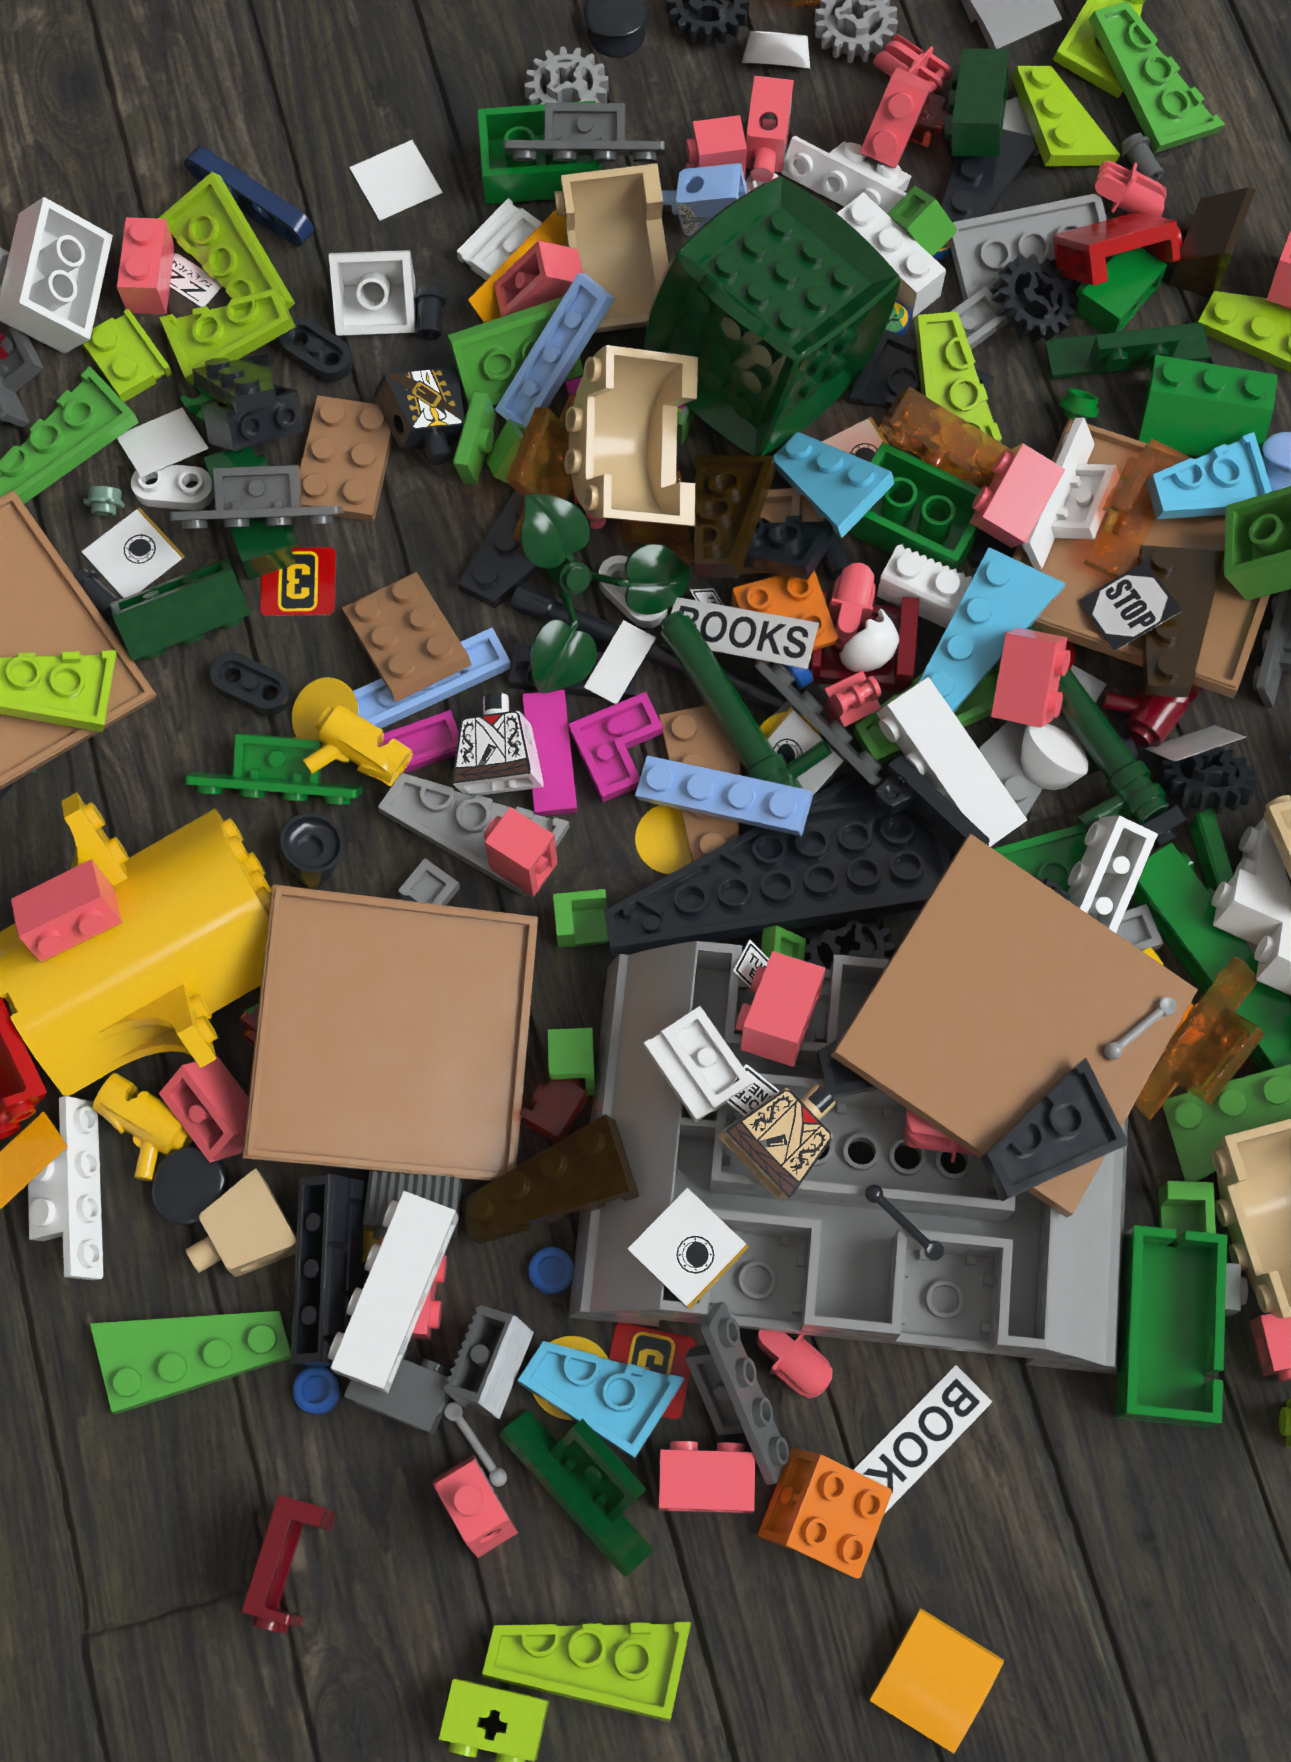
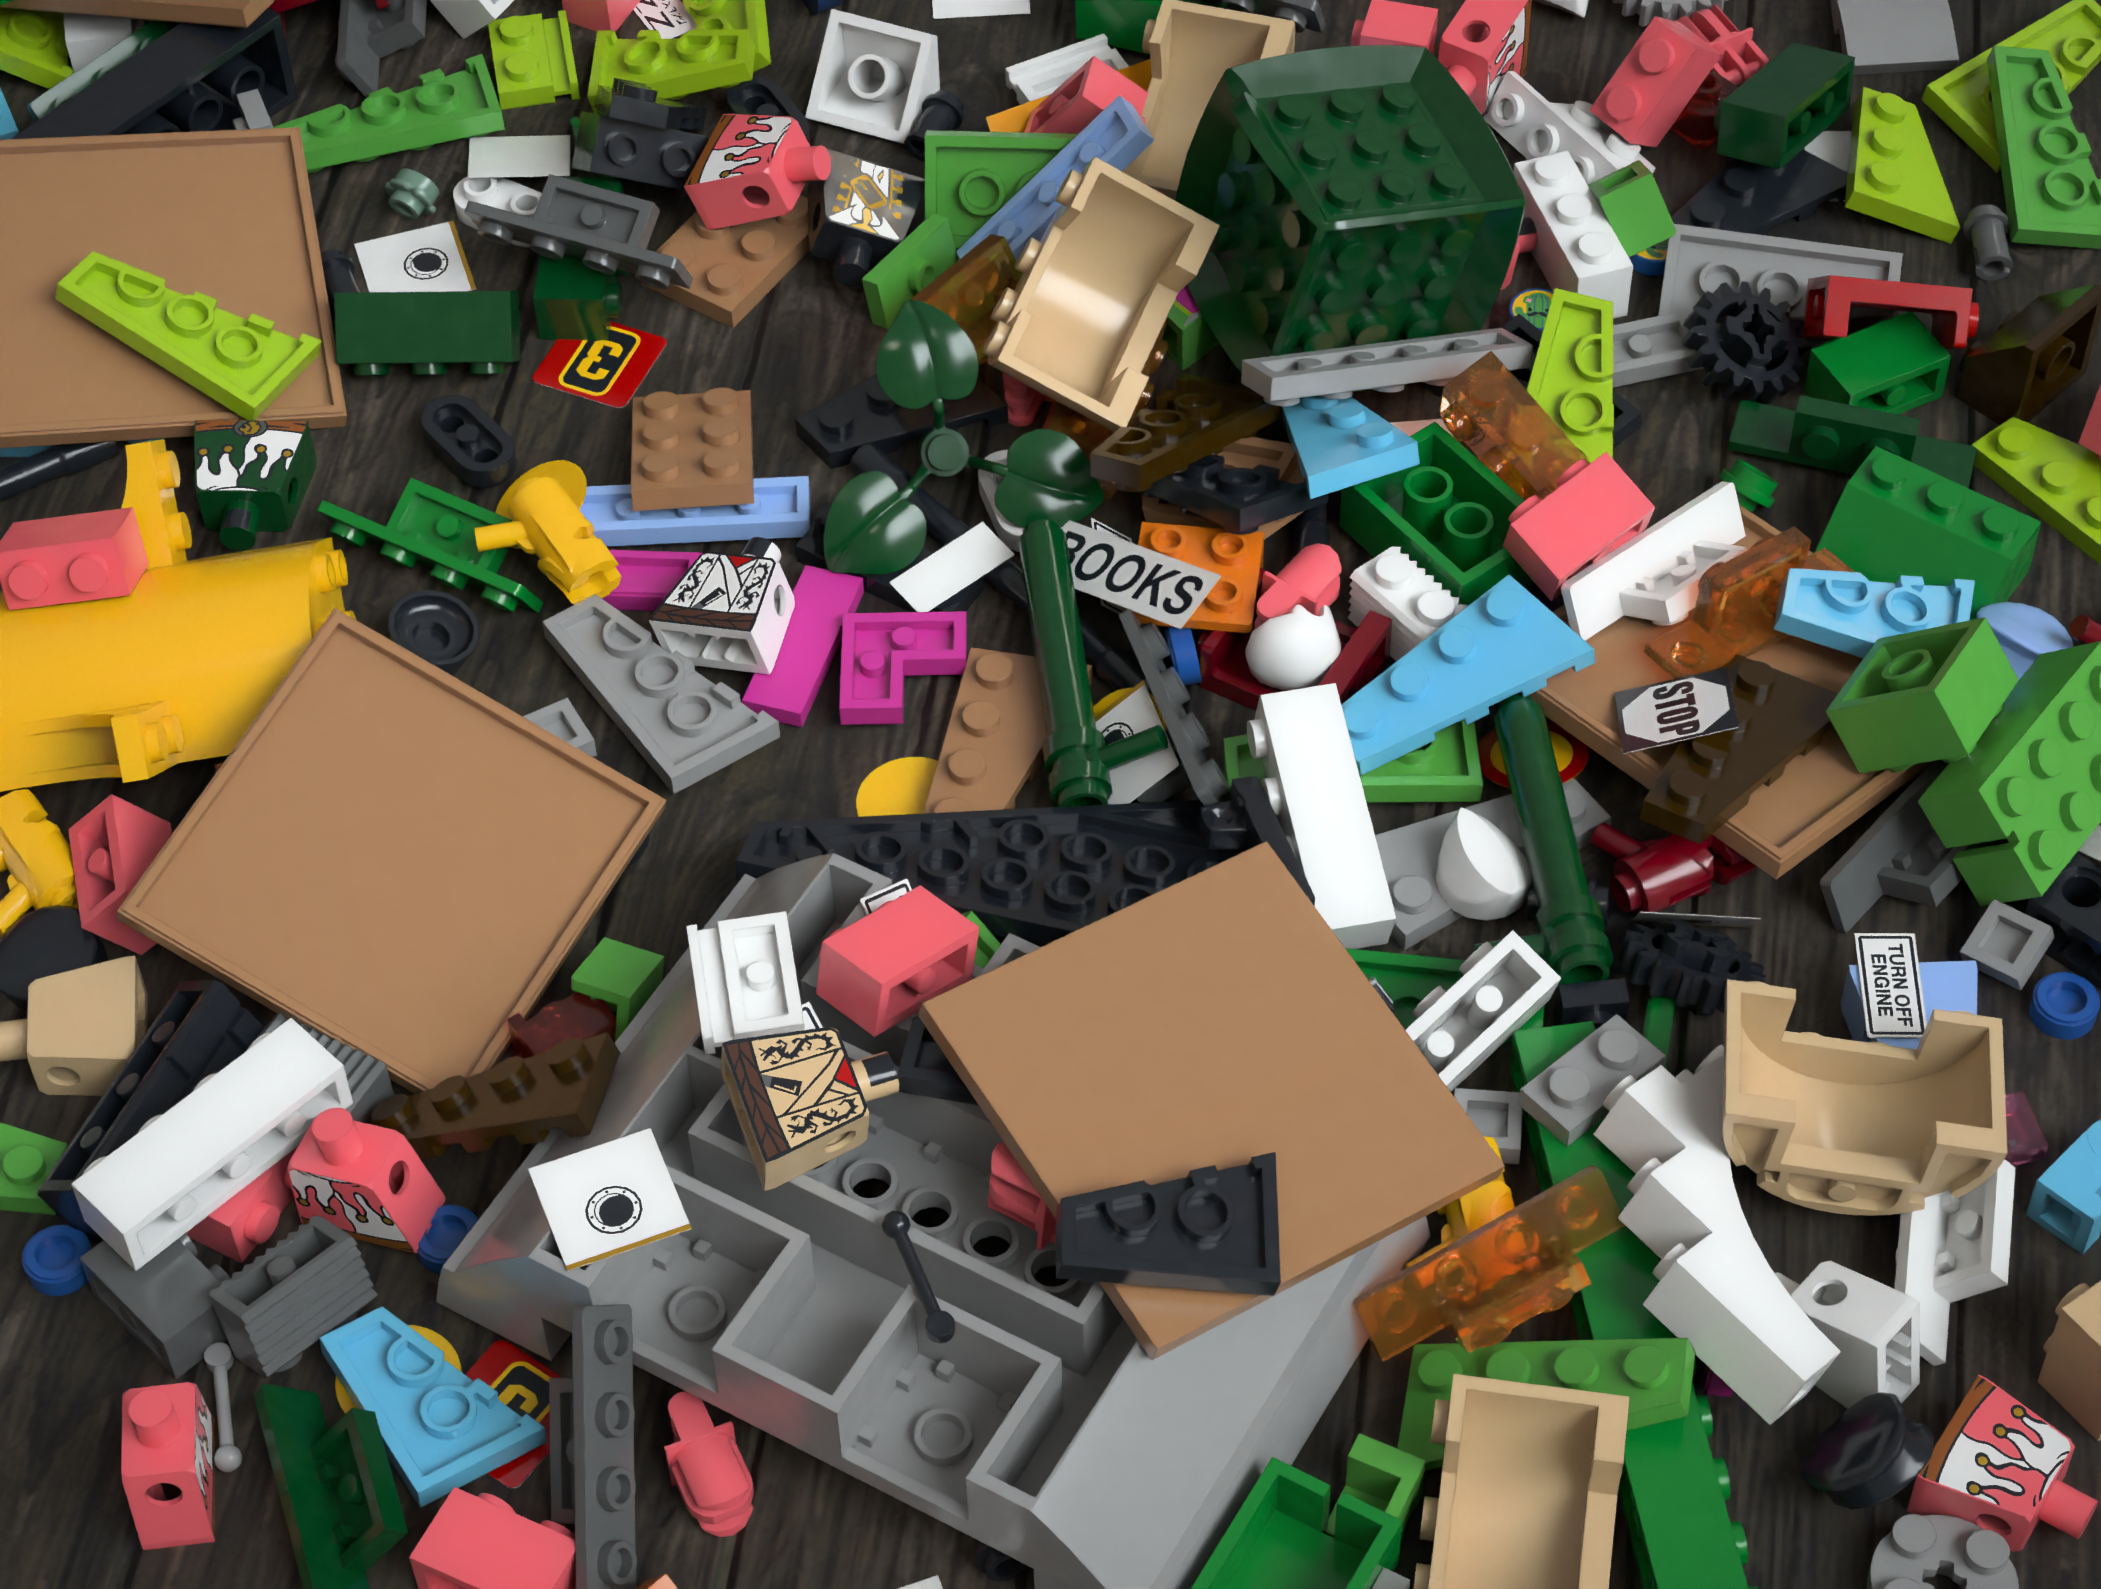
camera: 25 degrees right, 20 degrees down
coral brick [484,807,558,898] -> none
bright green panel [553,889,609,948] -> none
light blue plate [635,755,813,836] -> none
coral arm [824,671,882,727] -> none
coral brick [991,627,1071,728] -> none
coral arm [1095,161,1167,217] -> none
light grey hinge [1104,997,1177,1060] -> none
none -> torso [194,420,317,551]
none -> coral torso [287,1108,446,1254]
none -> coral torso [684,114,831,230]
none -> light grey plate [1241,328,1533,406]
none -> light grey plate [1519,1014,1666,1147]

